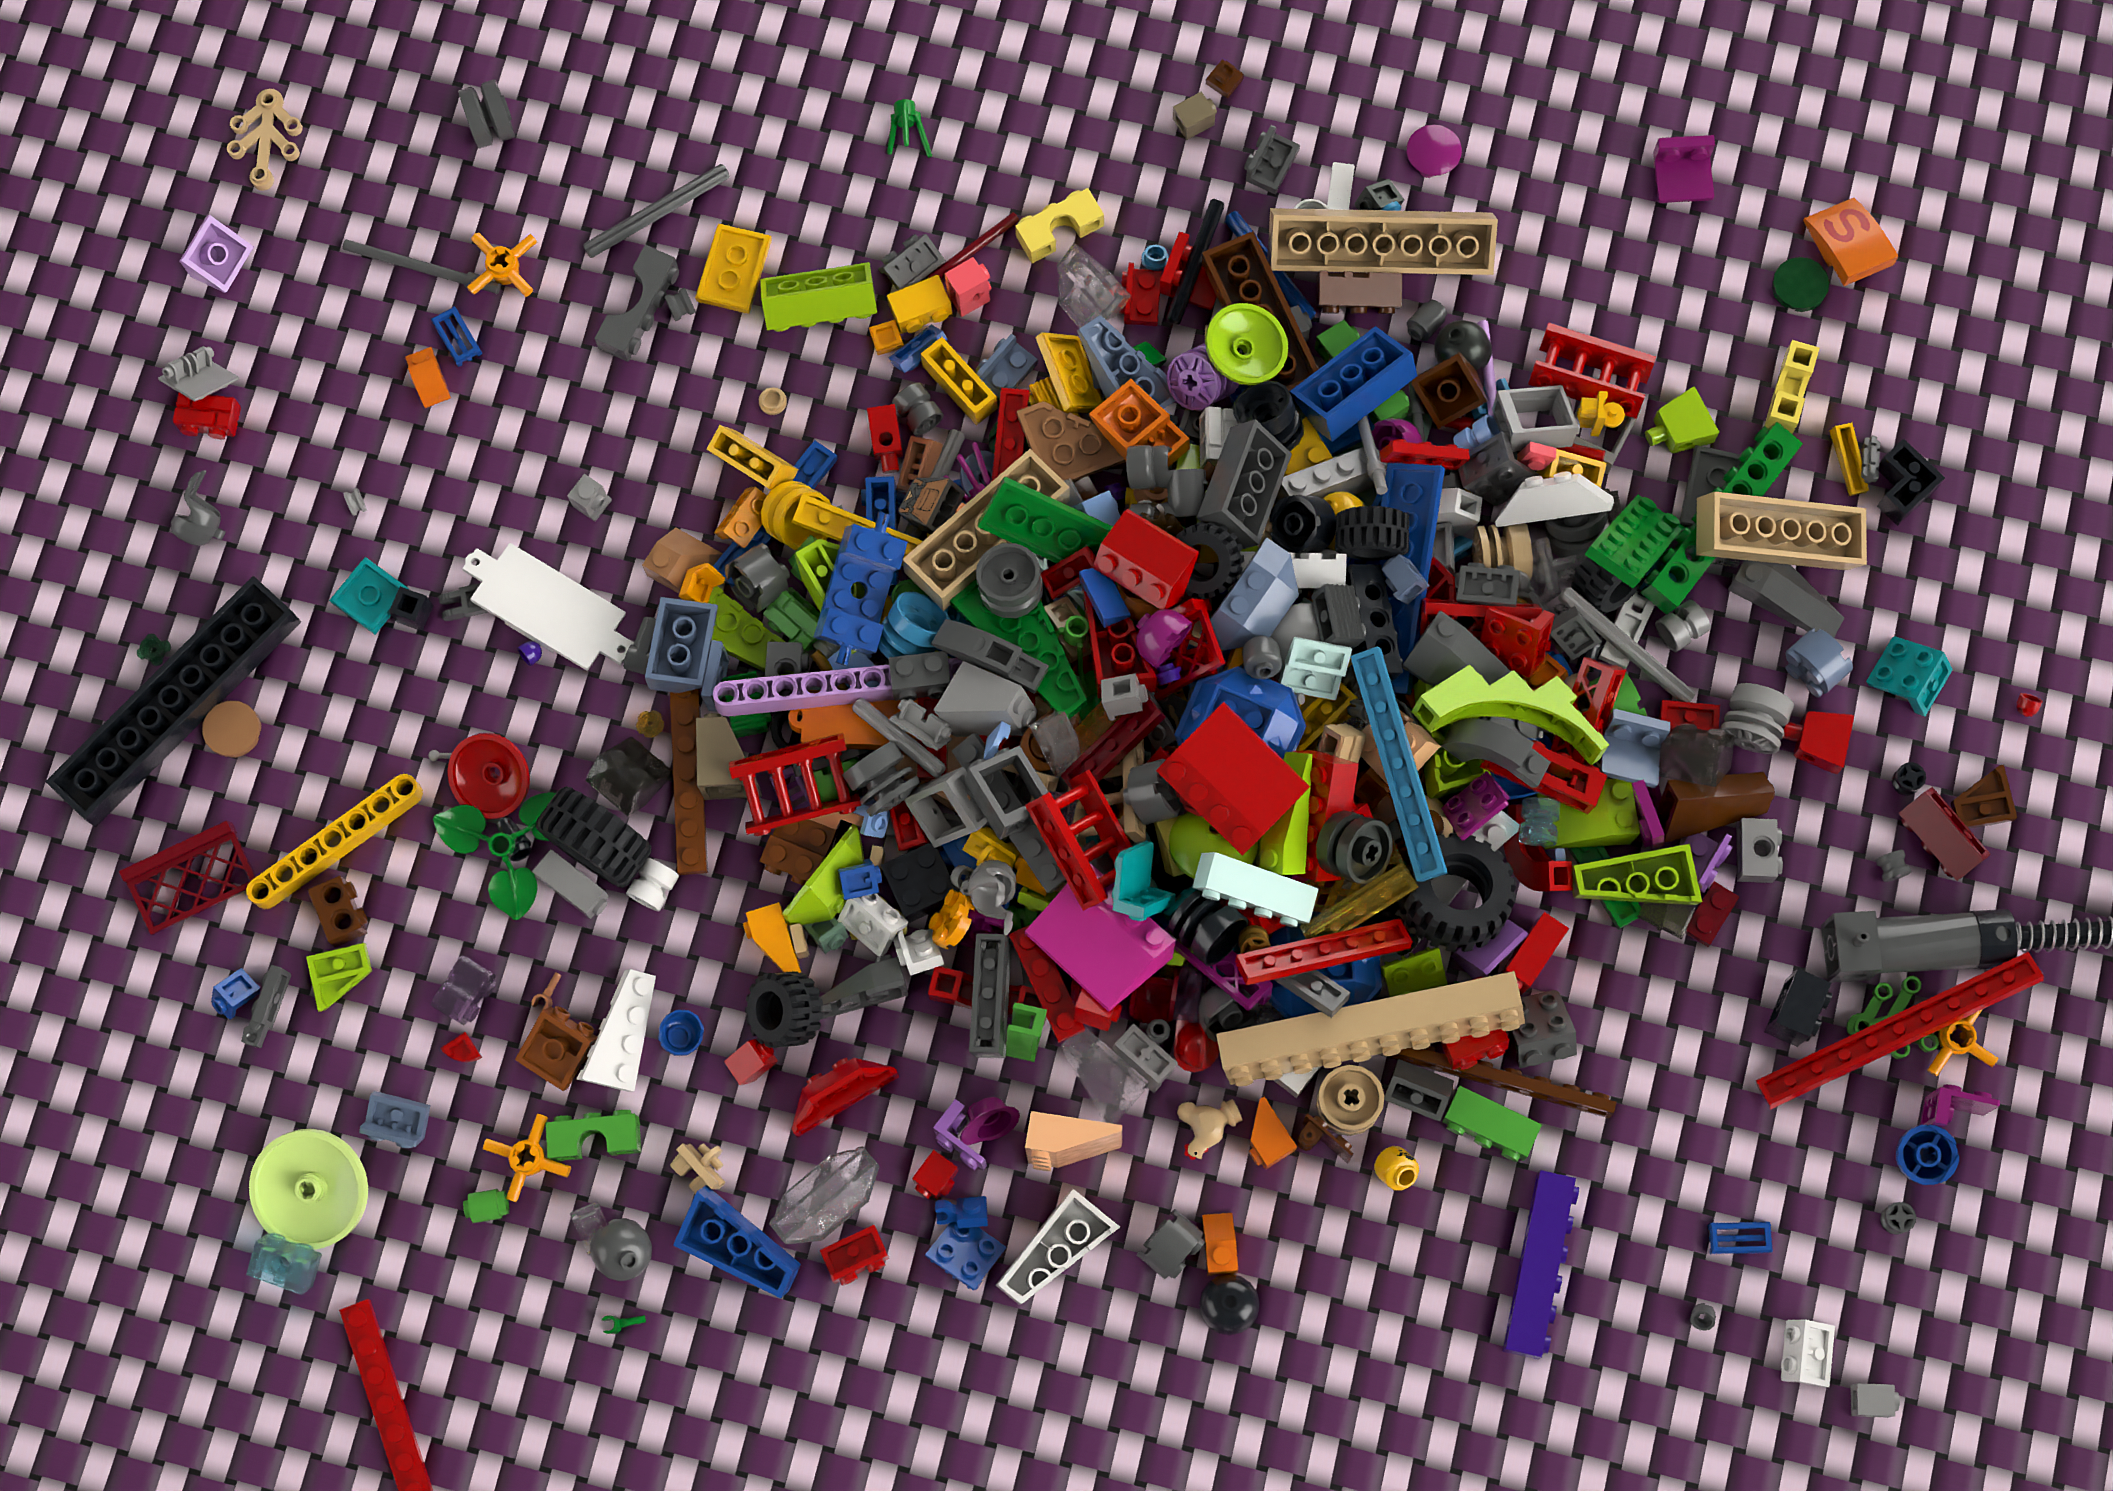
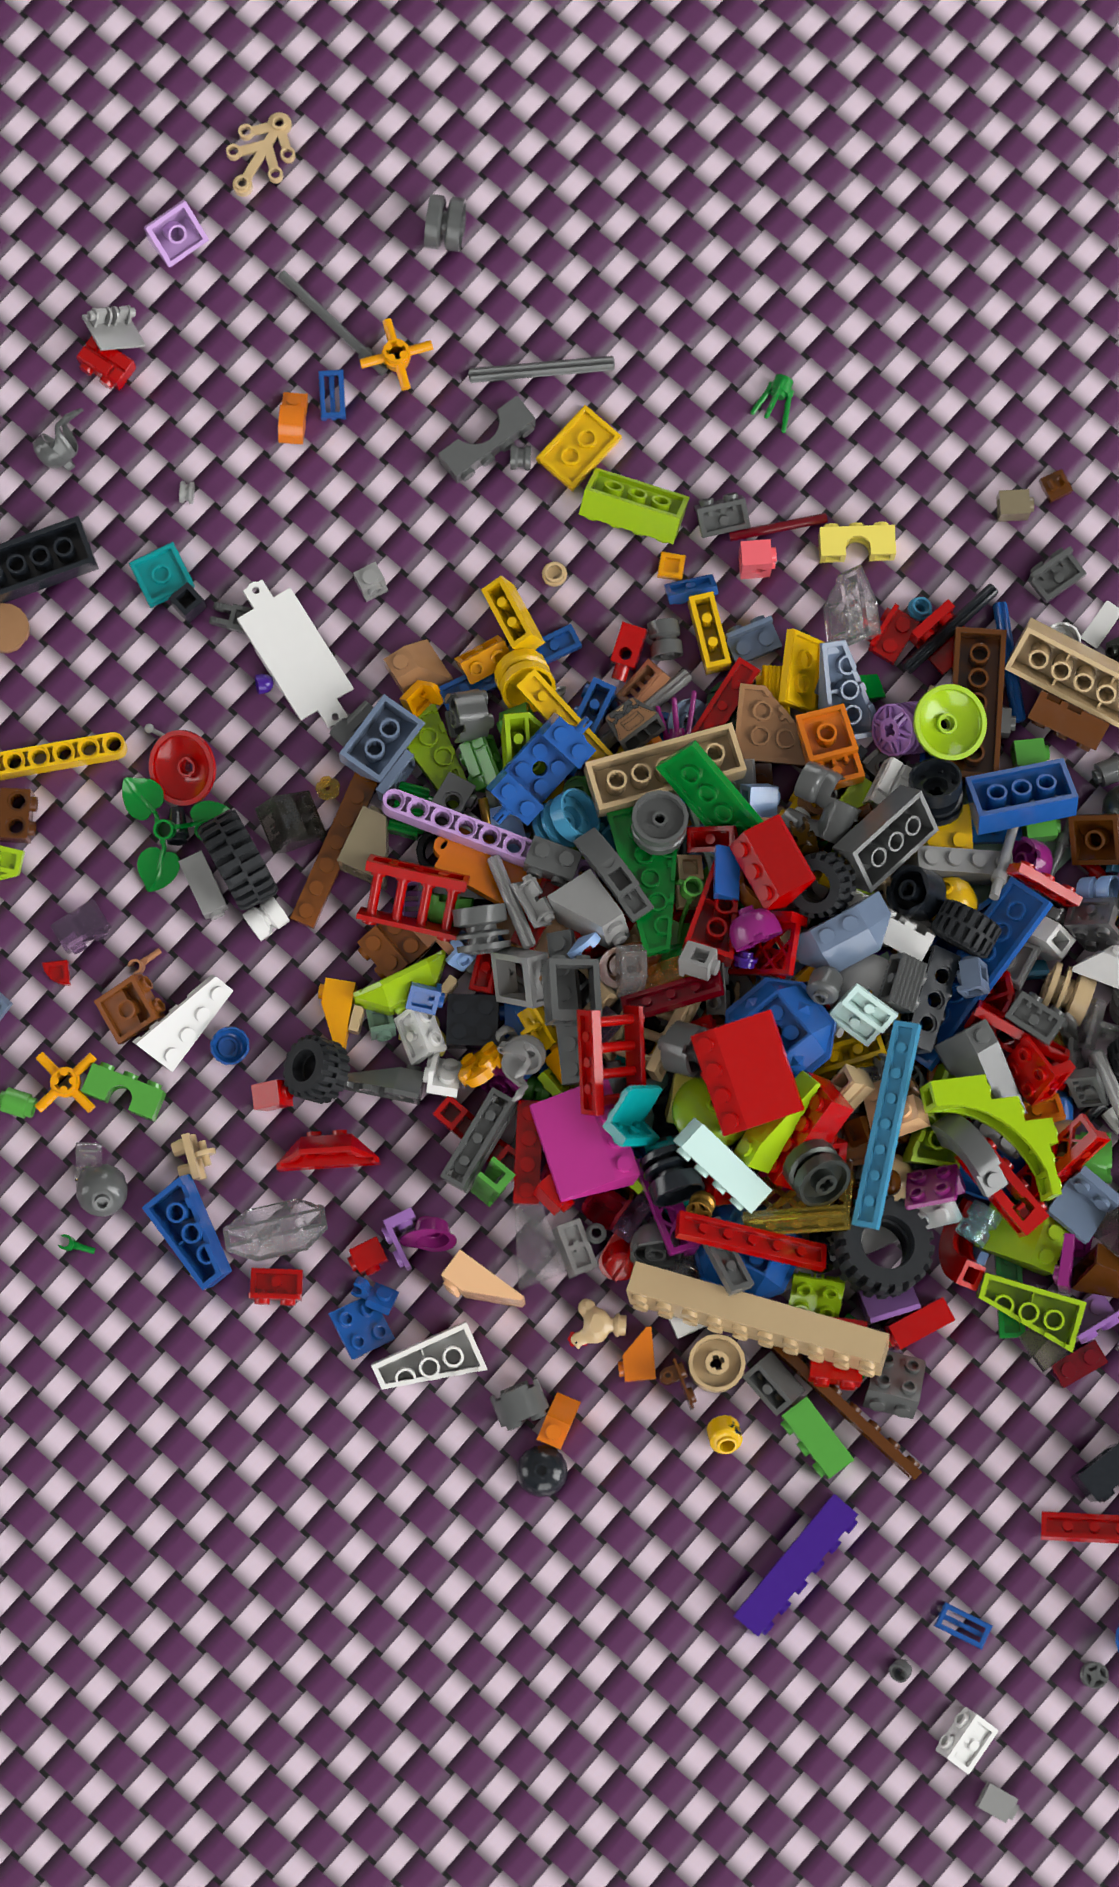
camera: 25 degrees right, 5 degrees up
yellow brick [887,275,952,334] -> none
dark purple plate [1101,483,1127,503] -> none

